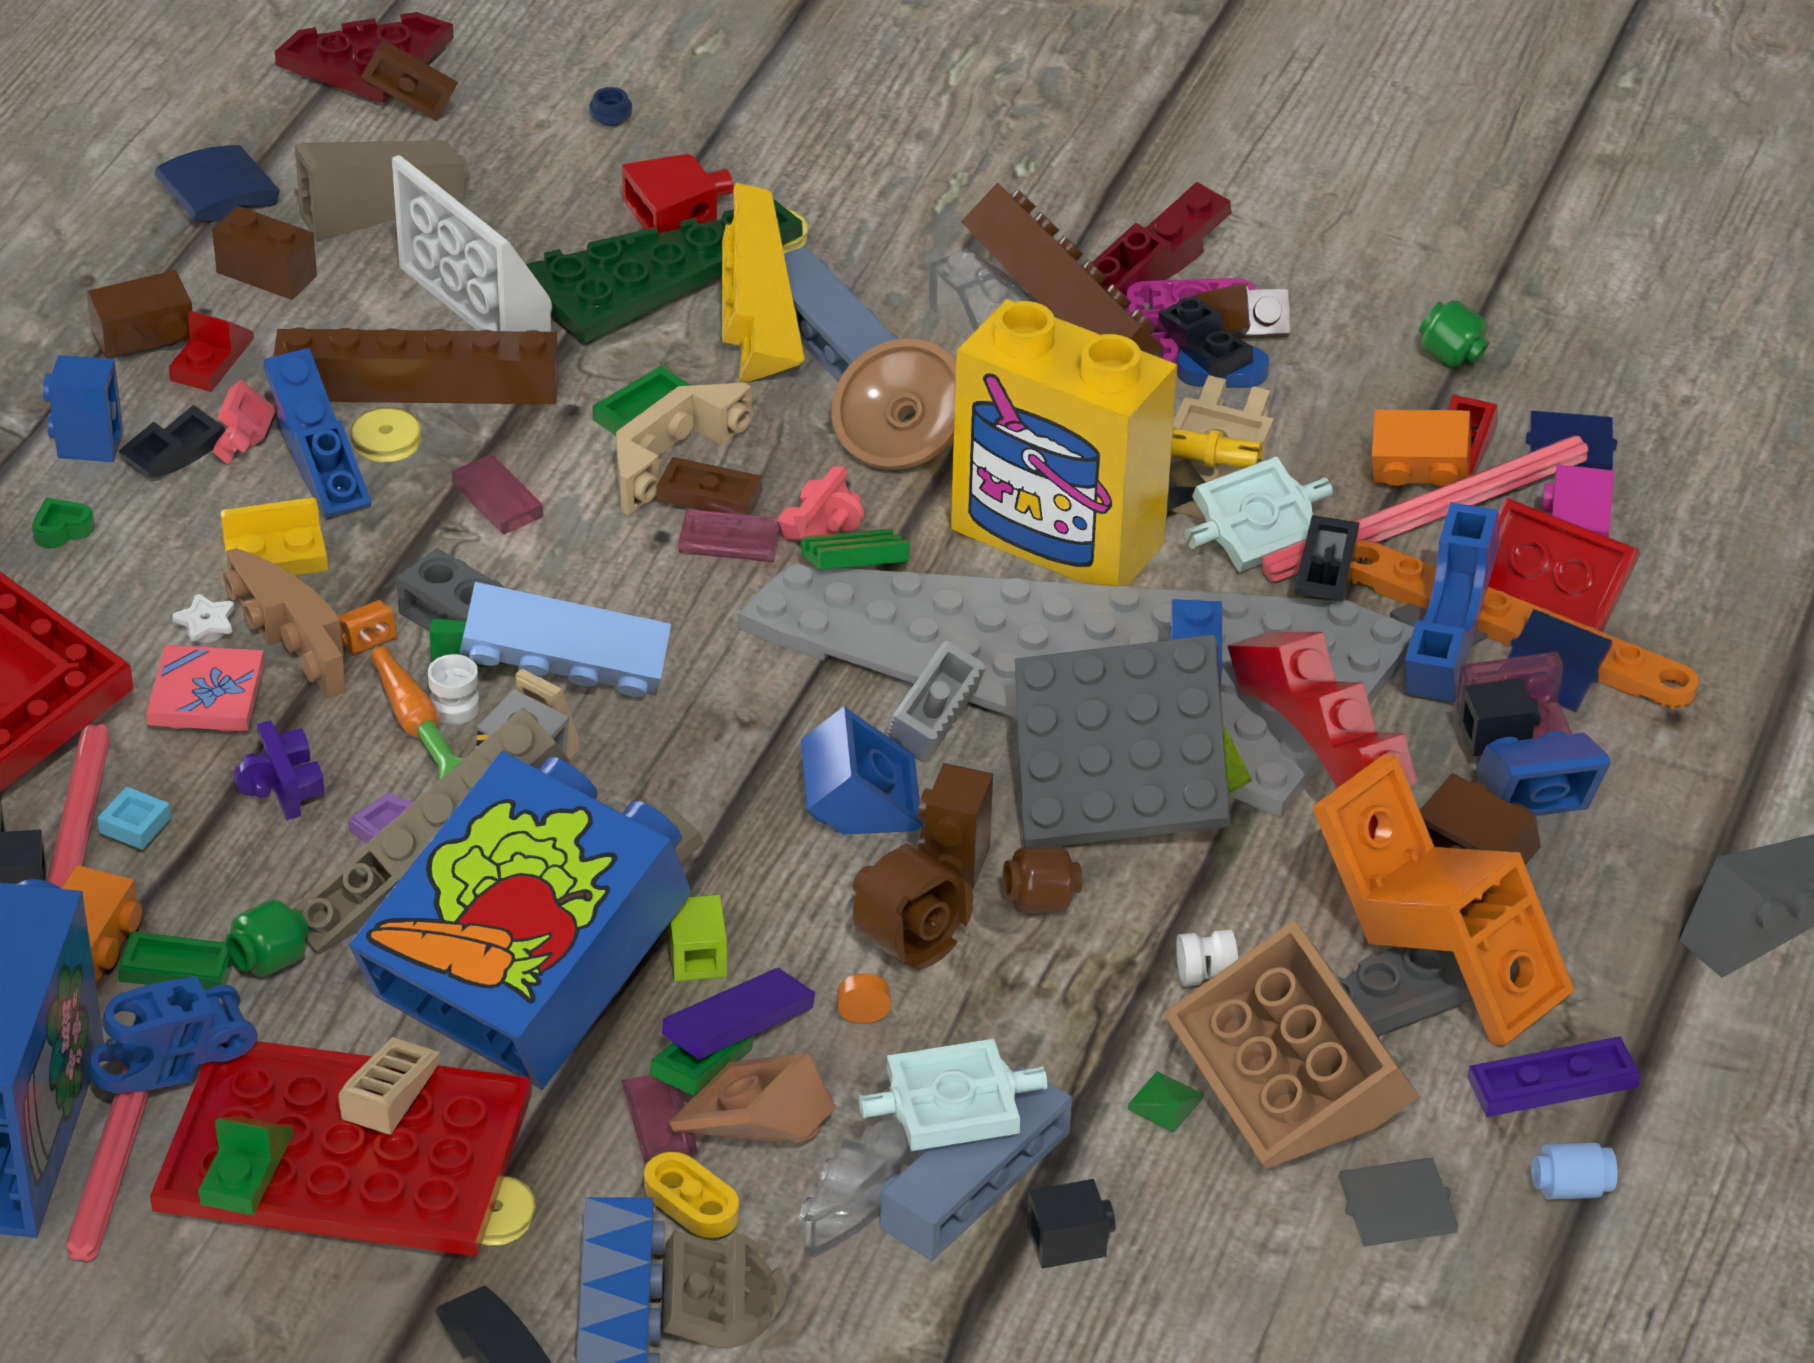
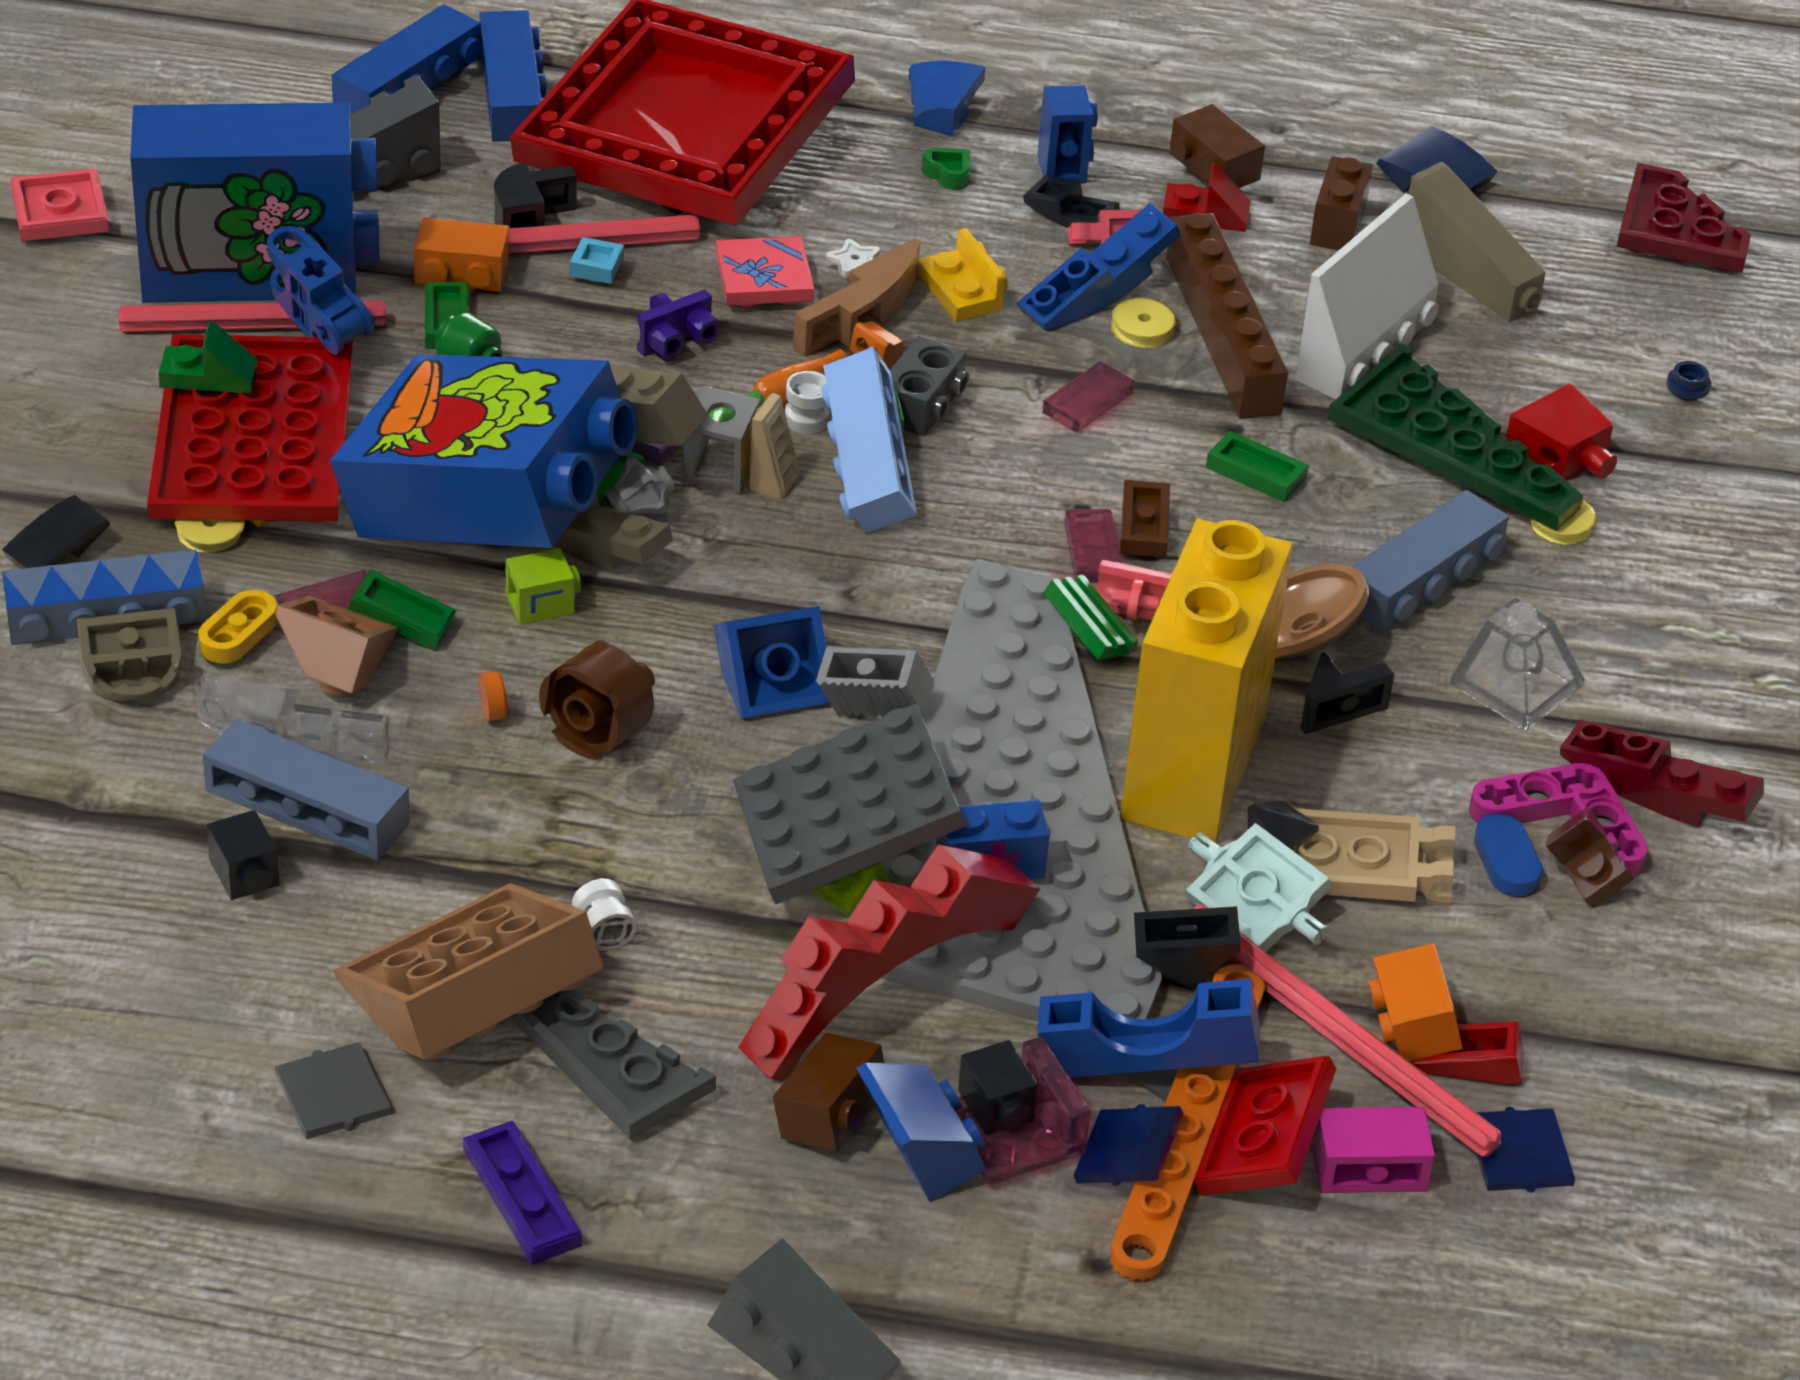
camera: 75 degrees right, 0 degrees up
tan slope [338,1037,442,1135] -> none
reddish brown plate [361,39,459,121] -> none
tan slope [616,383,753,516] -> none
dark purple tile [661,967,815,1060] -> none
yellow wedge [722,183,805,382] -> none
light aqua plate [859,1039,1047,1151] -> none
reddish brown brick [917,763,993,889] -> none
reddish brown brick [961,182,1164,356] -> none
reddish brown head [1002,845,1083,914] -> none
green slope [1128,1071,1203,1132] -> none
black slope [1158,296,1253,378] -> none
yellow pin [1171,427,1264,469] -> none
orange bracket [1312,755,1575,1045] -> none
green head [1419,300,1490,368] -> none
light blue brick [1531,1142,1618,1200] -> none

